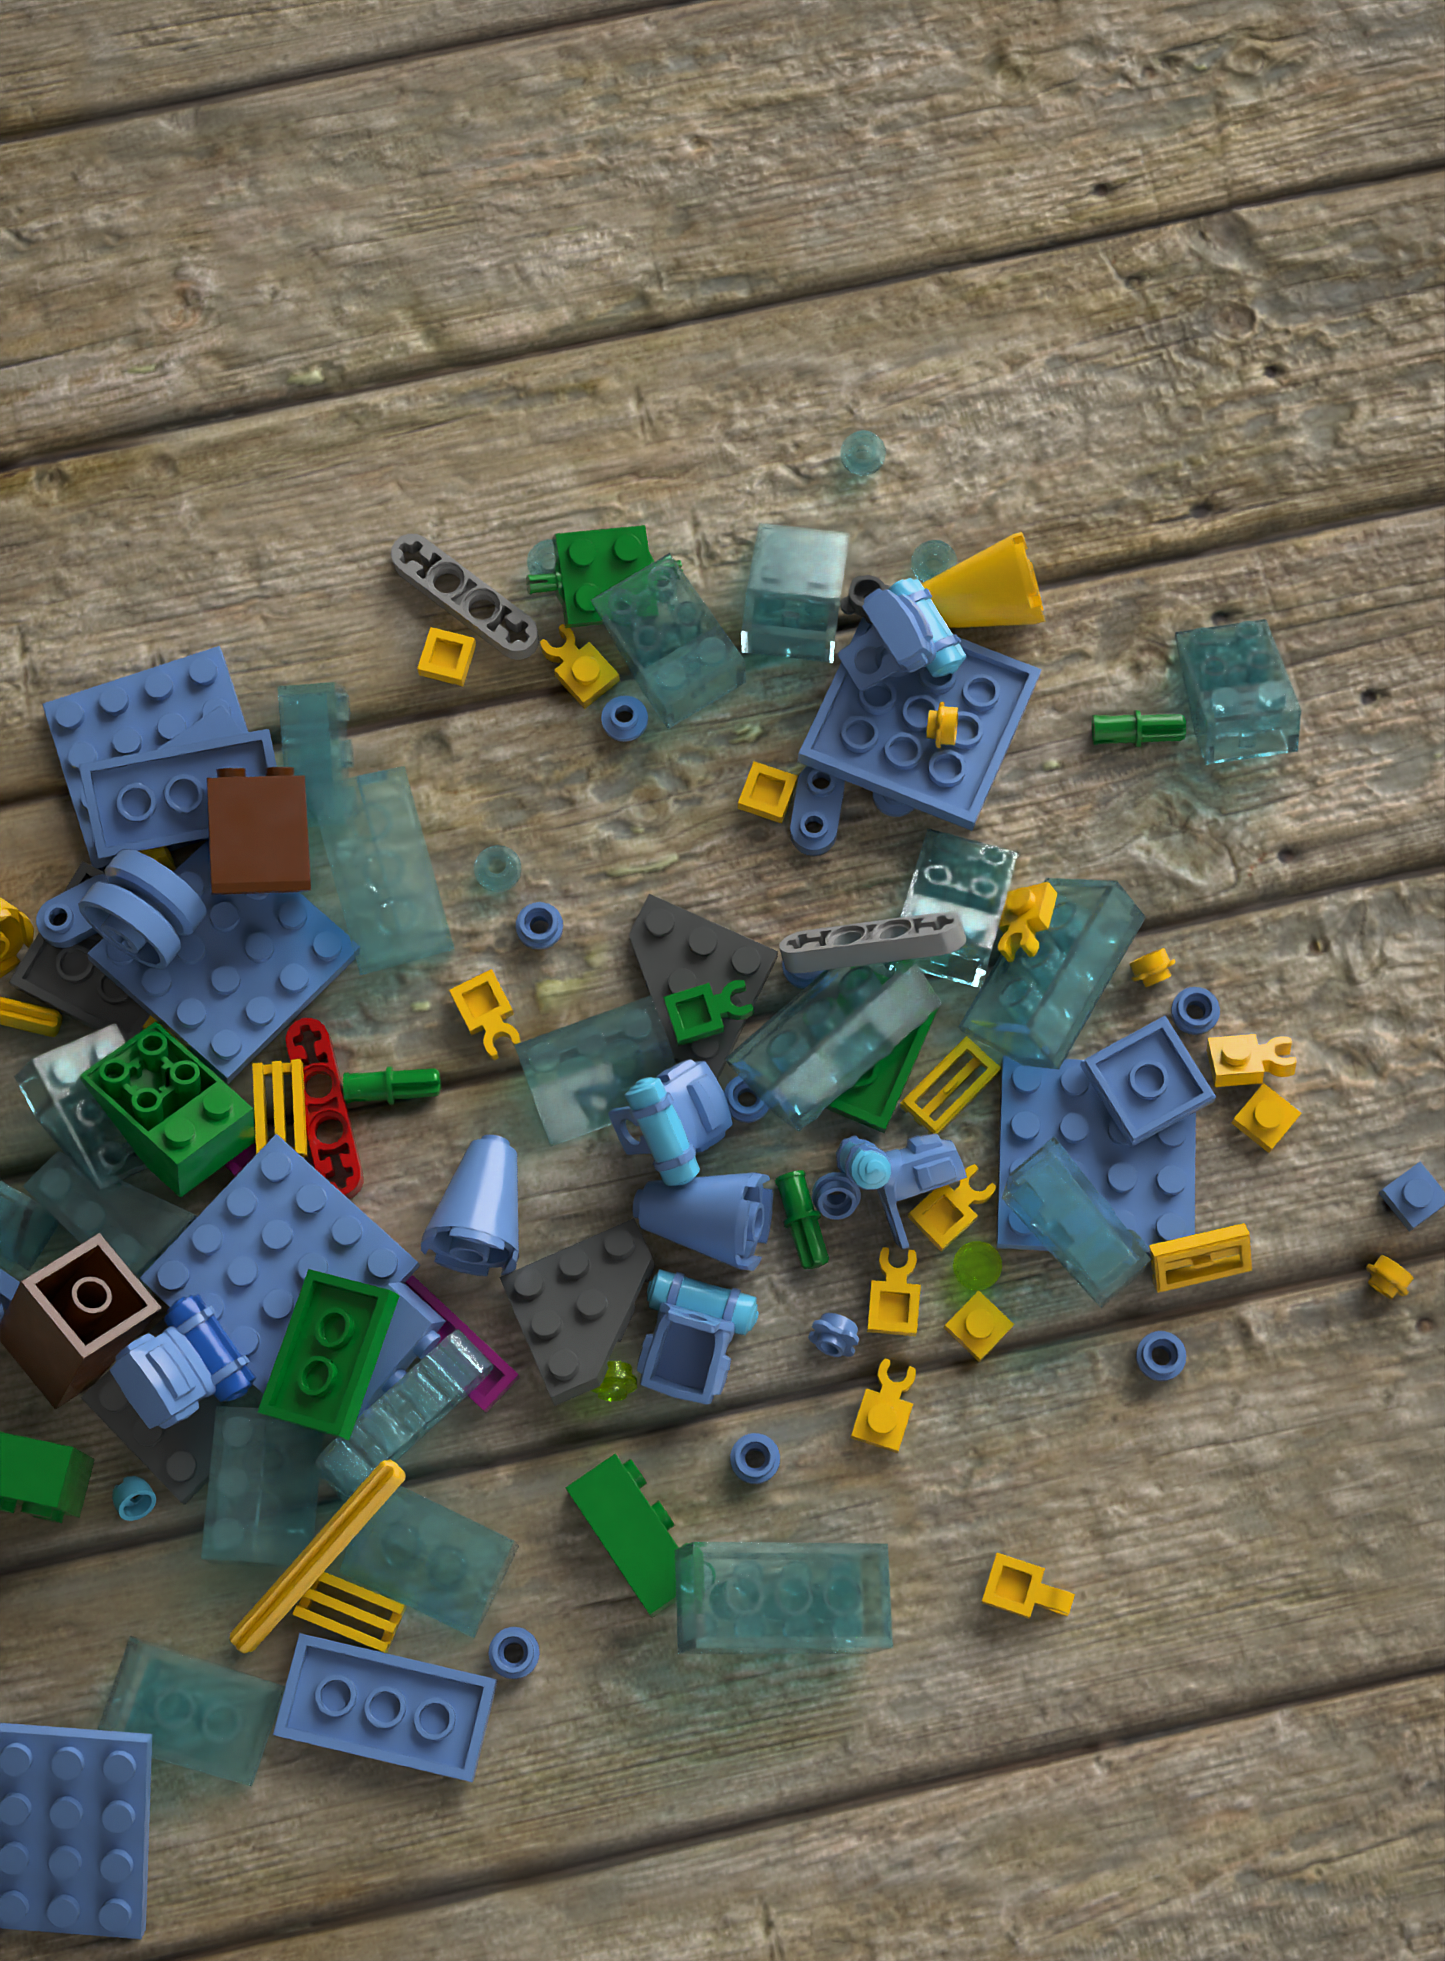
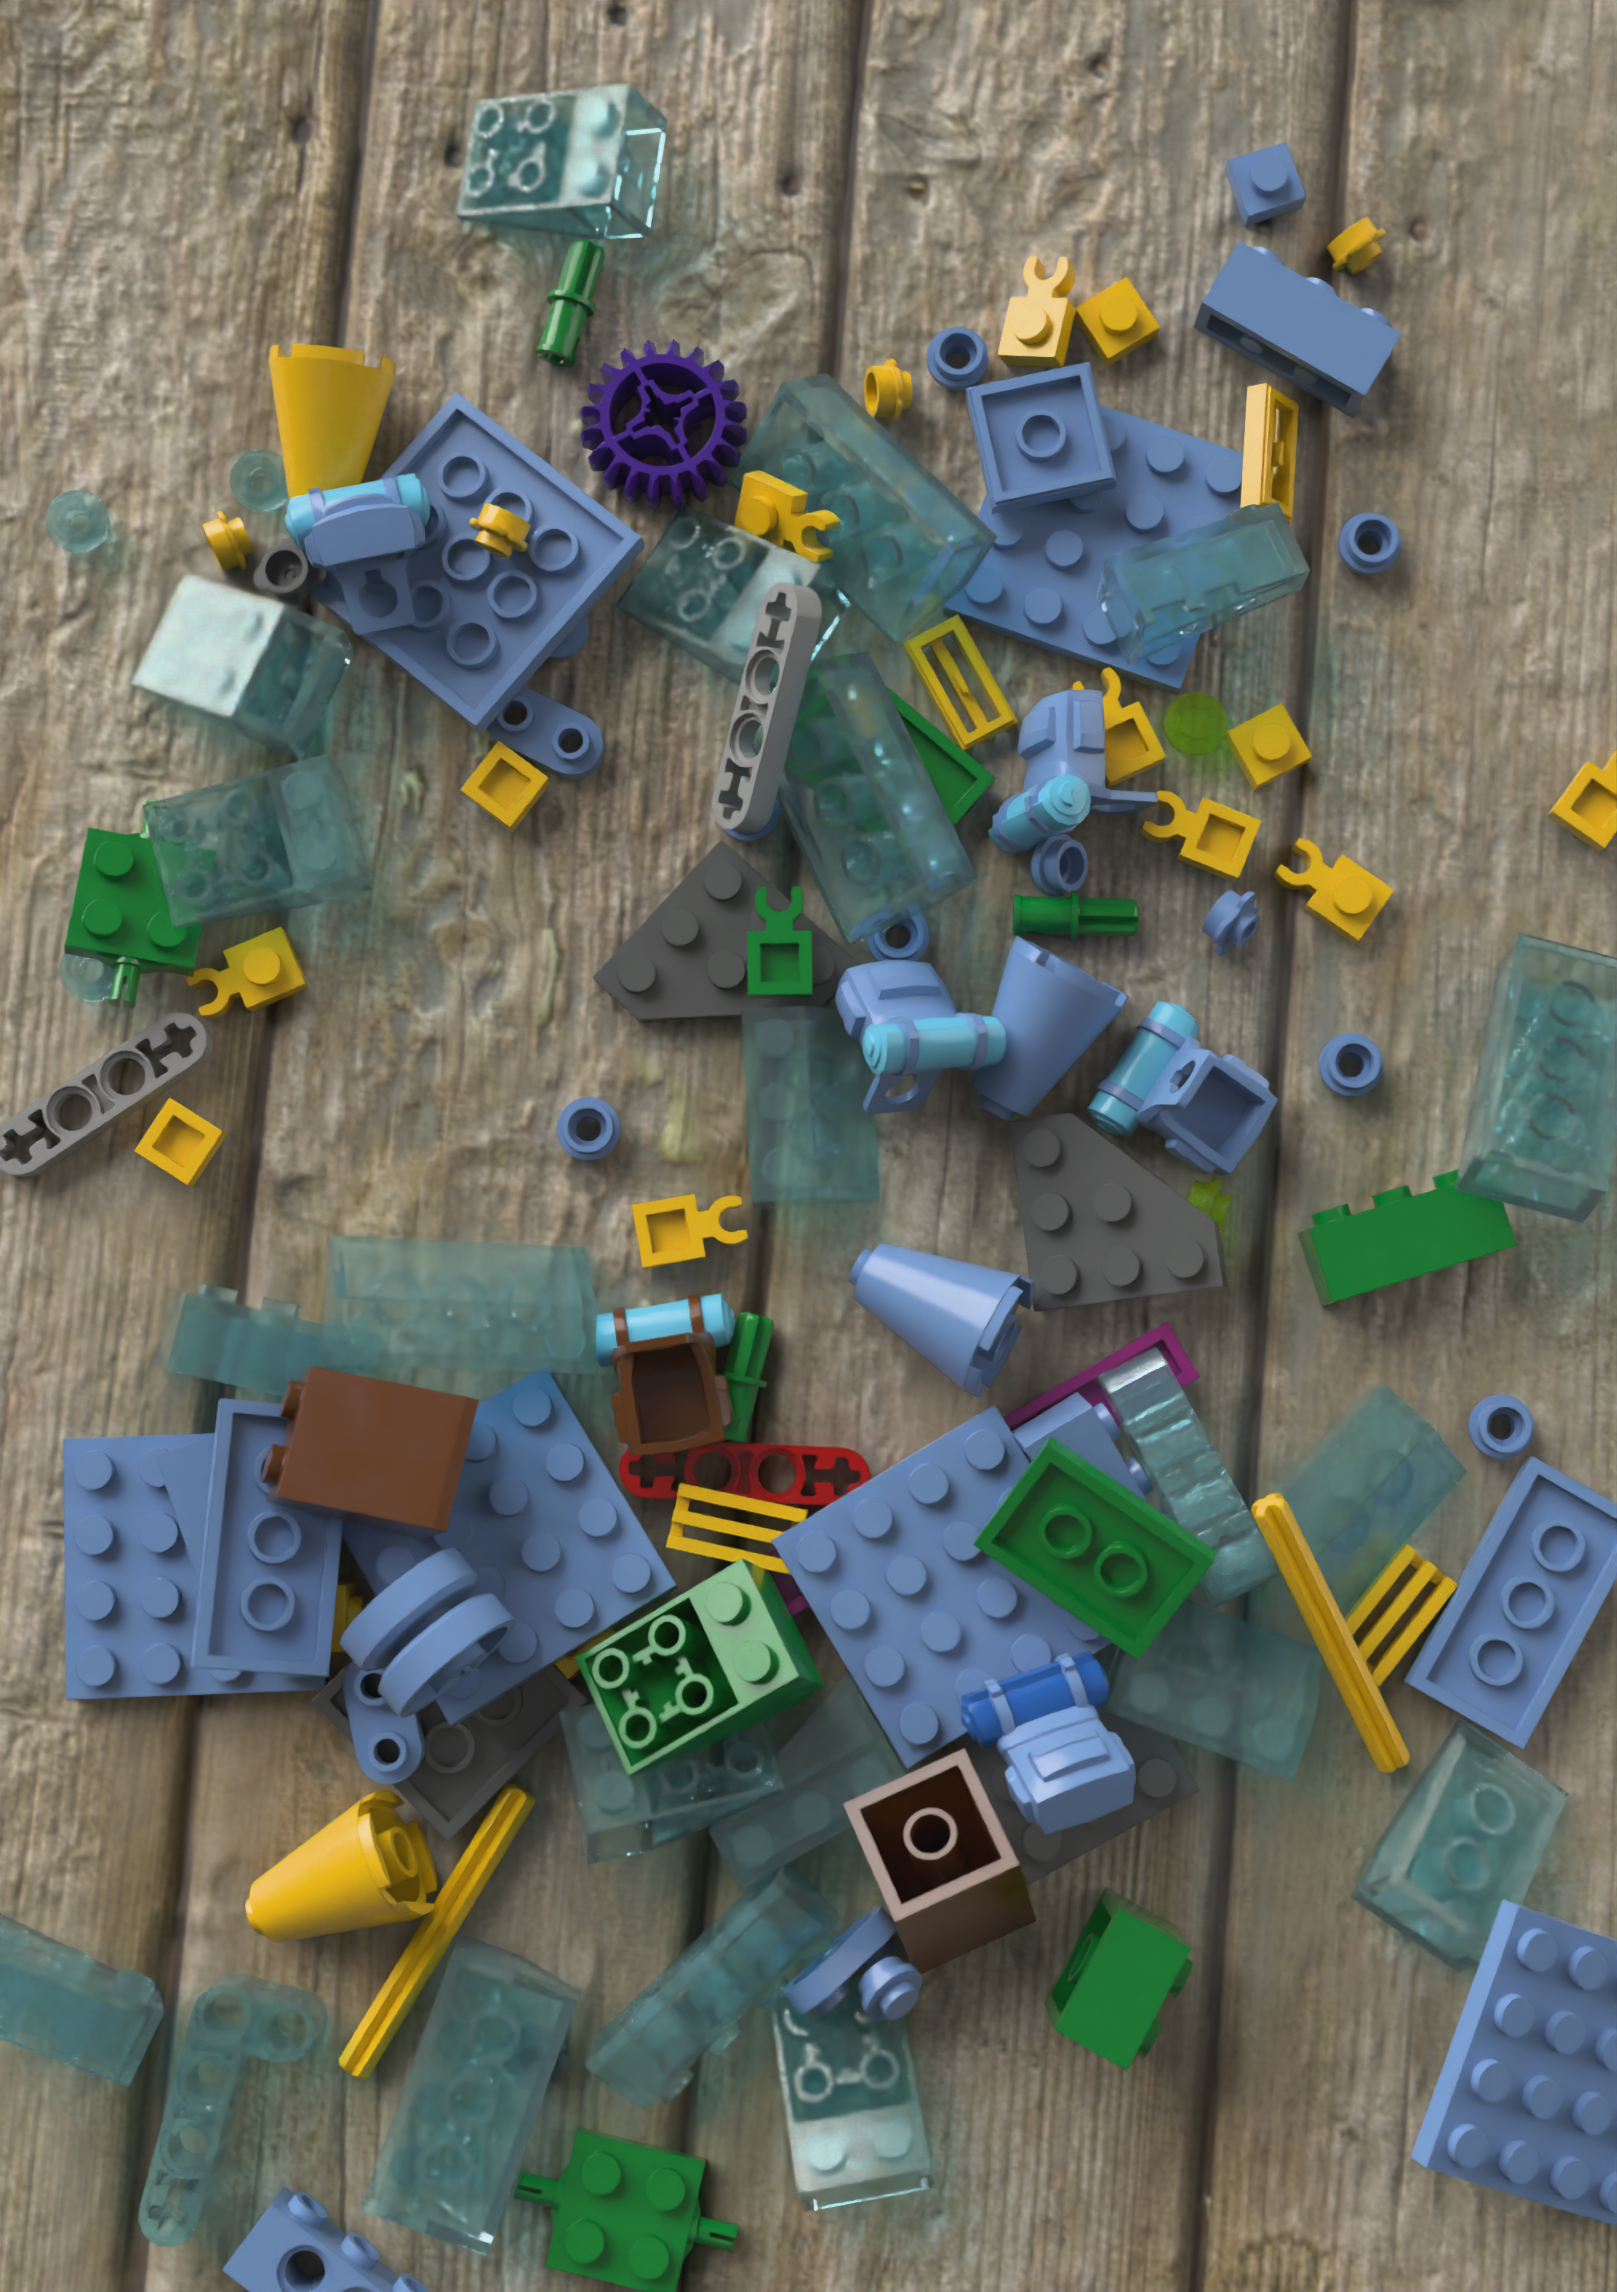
camera: 75 degrees left, 10 degrees up
medium azure hinge [112,1476,156,1521] -> none
clear light blue plate [474,845,522,892] -> none
medium blue plate [601,696,648,742] -> none
none -> yellow plate [201,511,254,572]
none -> dark purple gear [580,339,748,512]
none -> reddish brown piece [586,1293,735,1456]
none -> medium blue brick [1194,240,1402,418]

